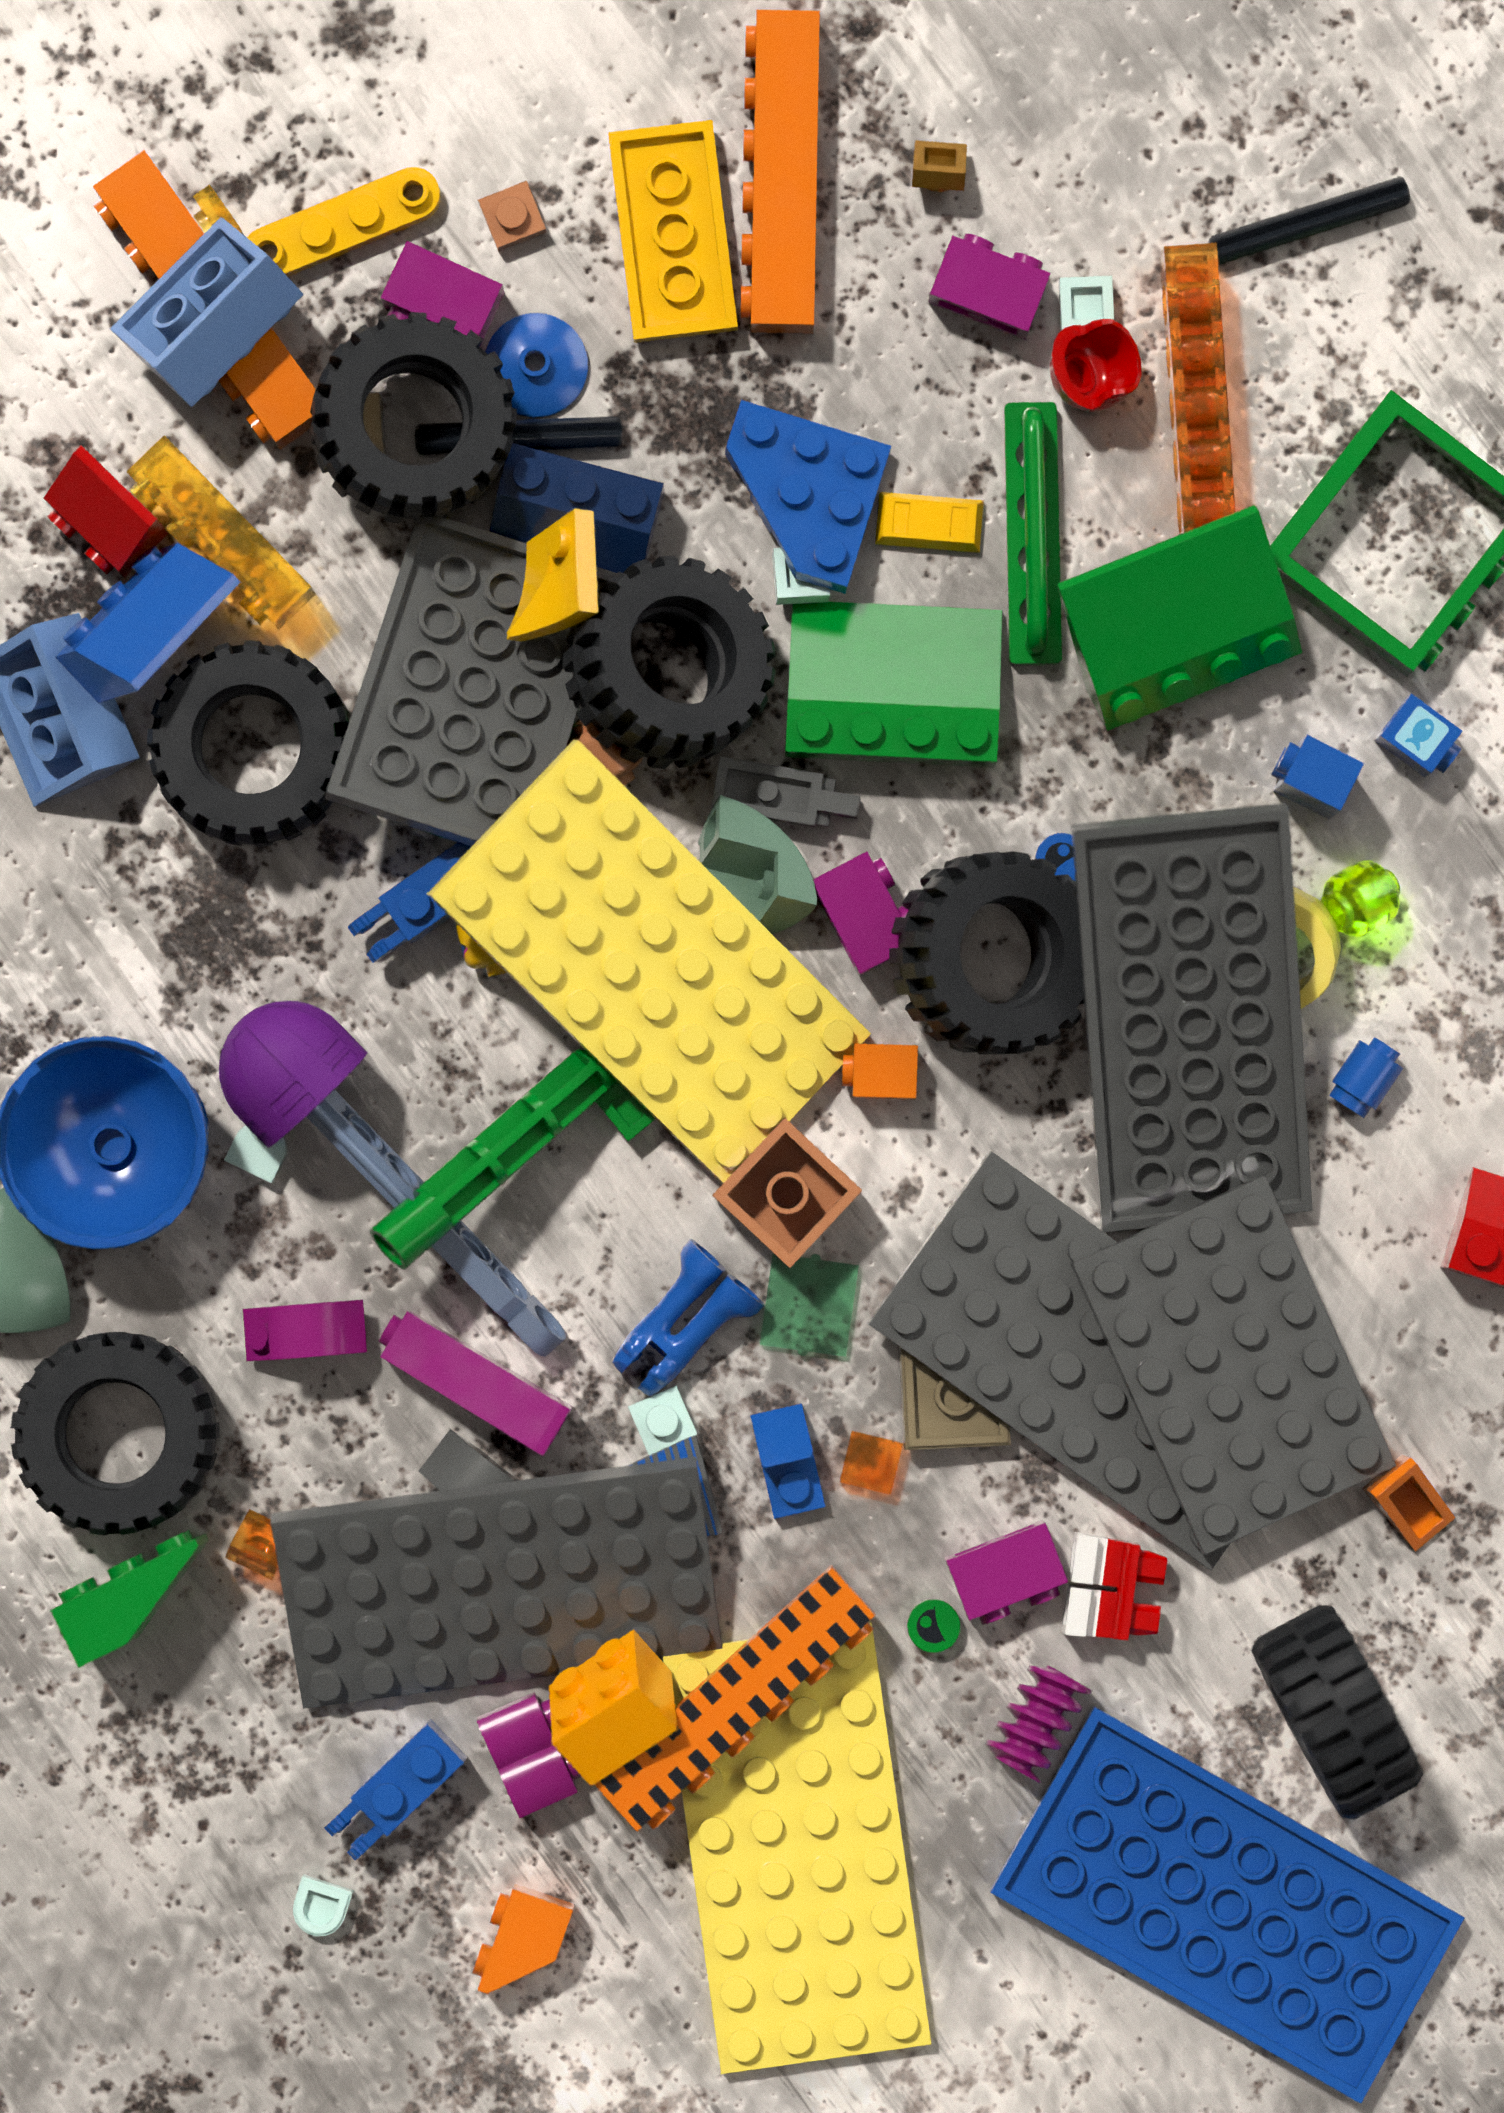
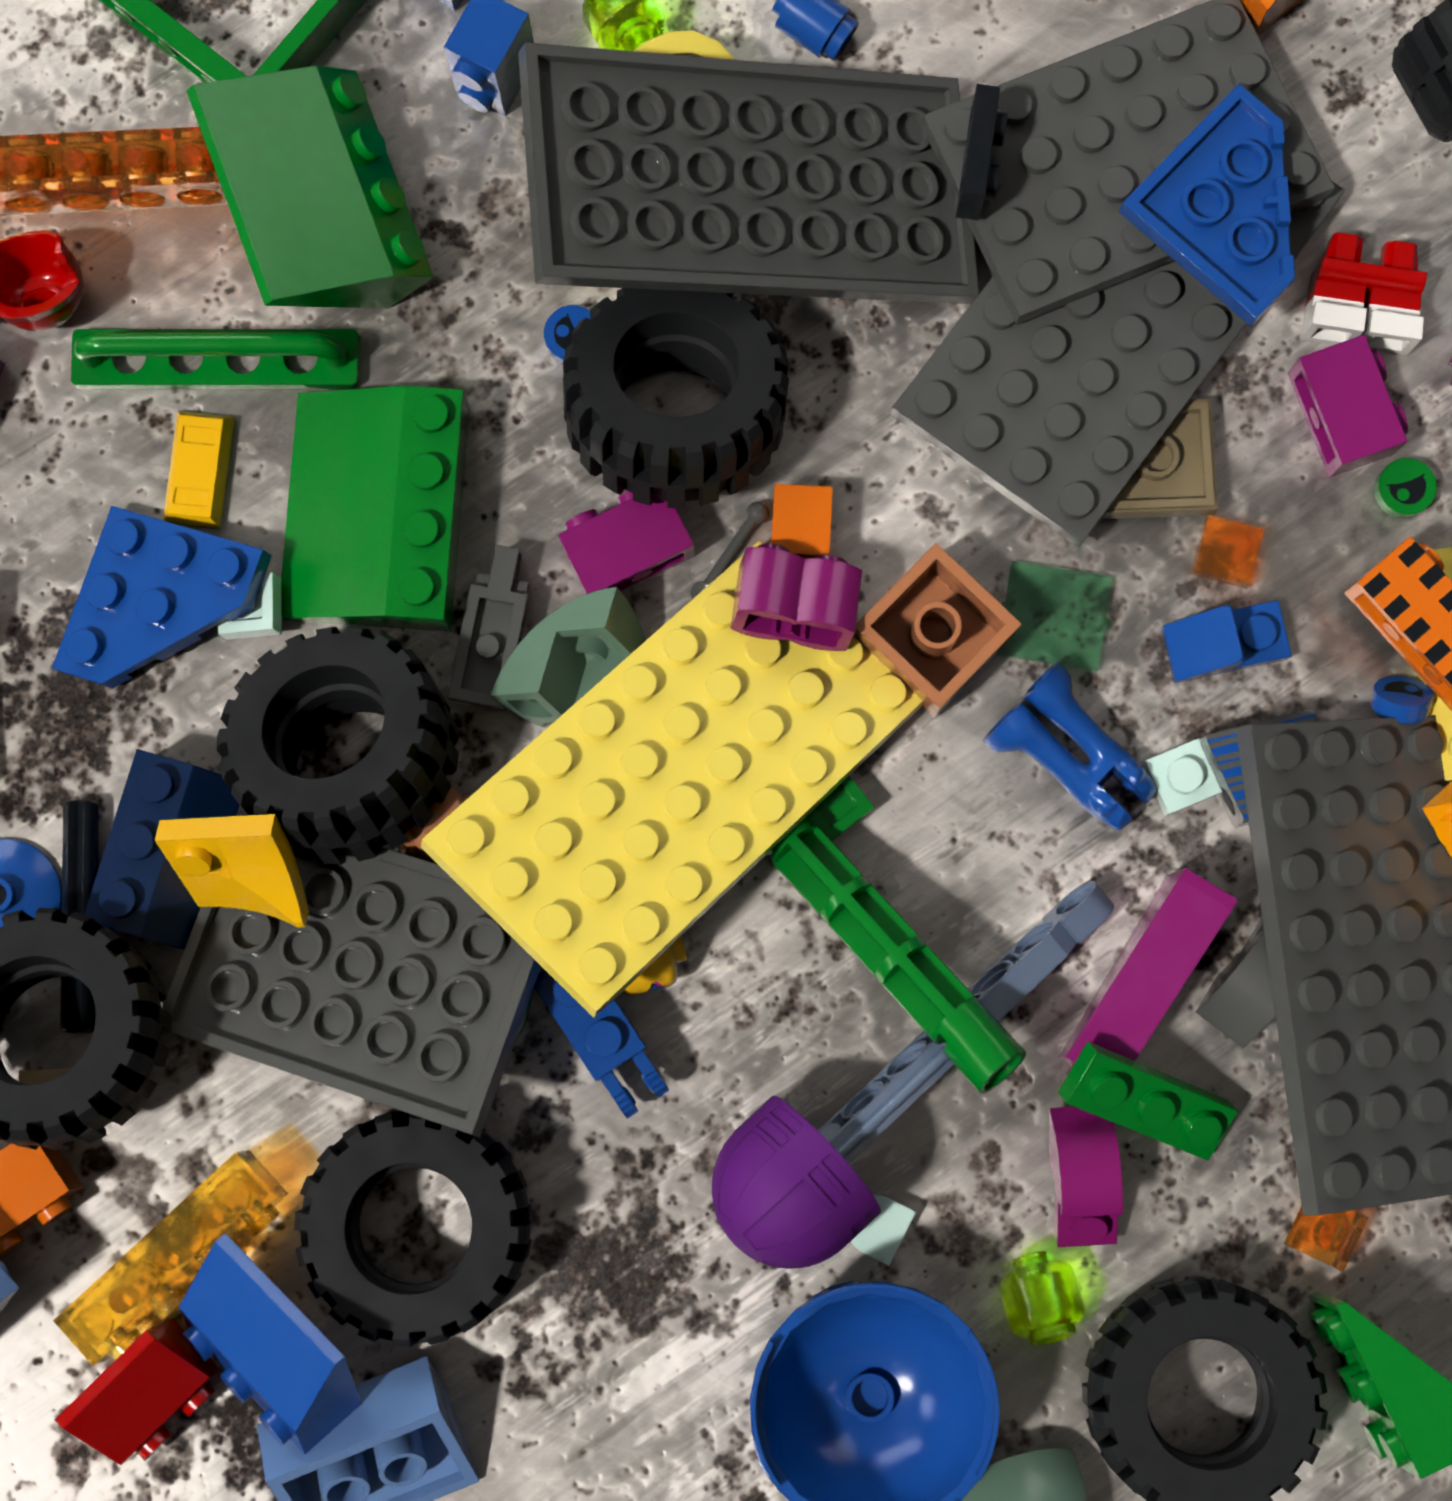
camera: 85 degrees left, 5 degrees down
none -> dark grey hinge [691,502,769,599]
none -> magenta brick [730,543,862,651]
none -> black plate [956,84,1008,221]
none -> clear neon green head [999,1251,1086,1346]
none -> green plate [1058,1041,1239,1161]
none -> blue plate [1119,83,1295,327]
none -> blue tile [1371,676,1434,724]

